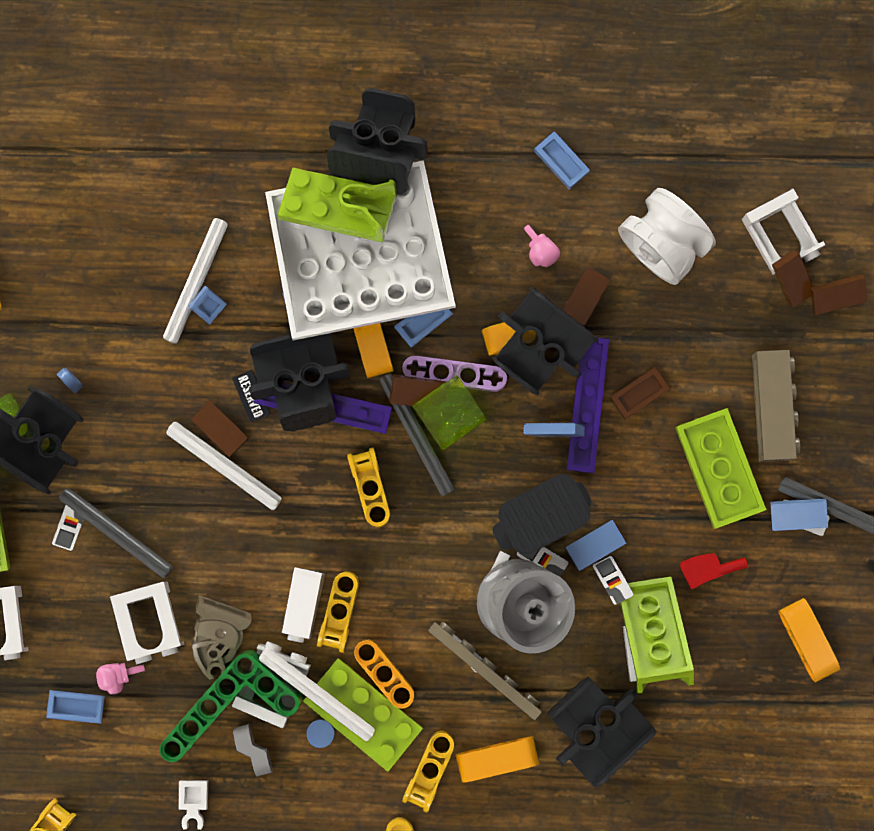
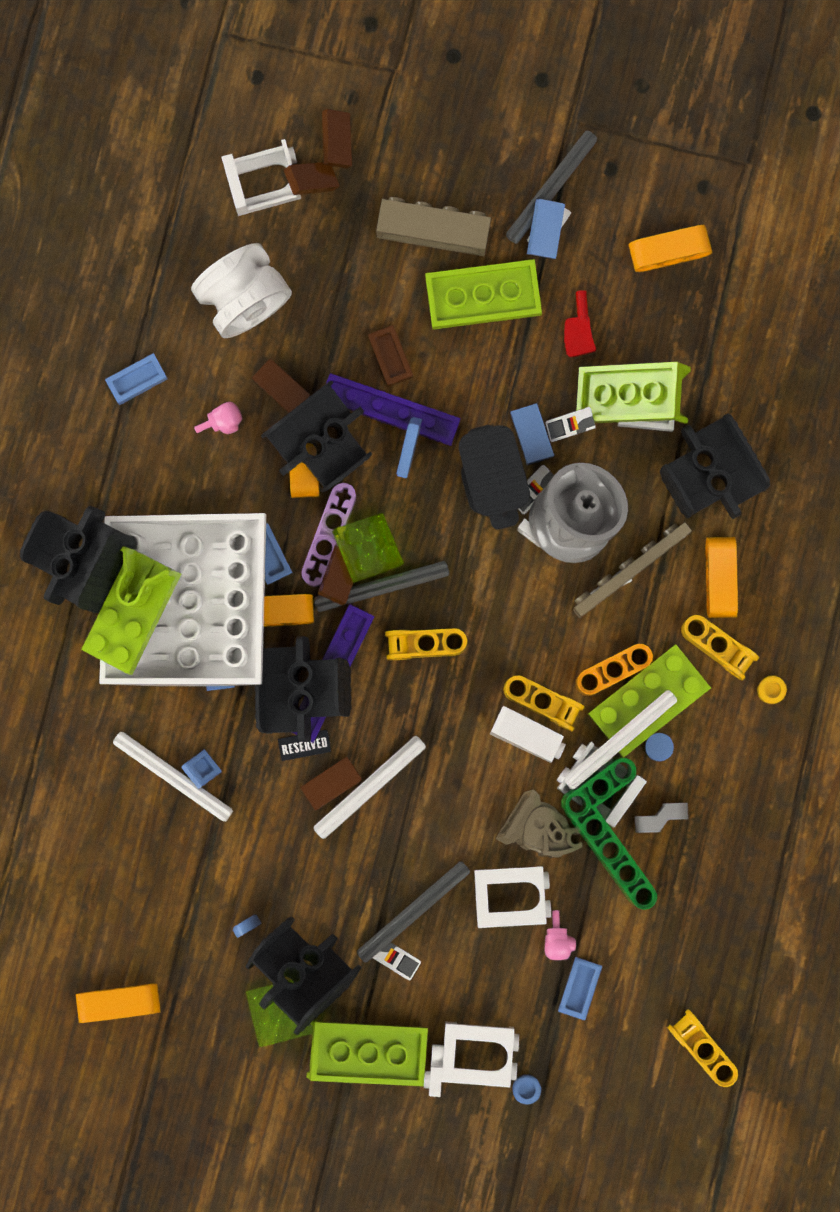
camera: 75 degrees left, 0 degrees up
white plate [179,780,208,830] -> none

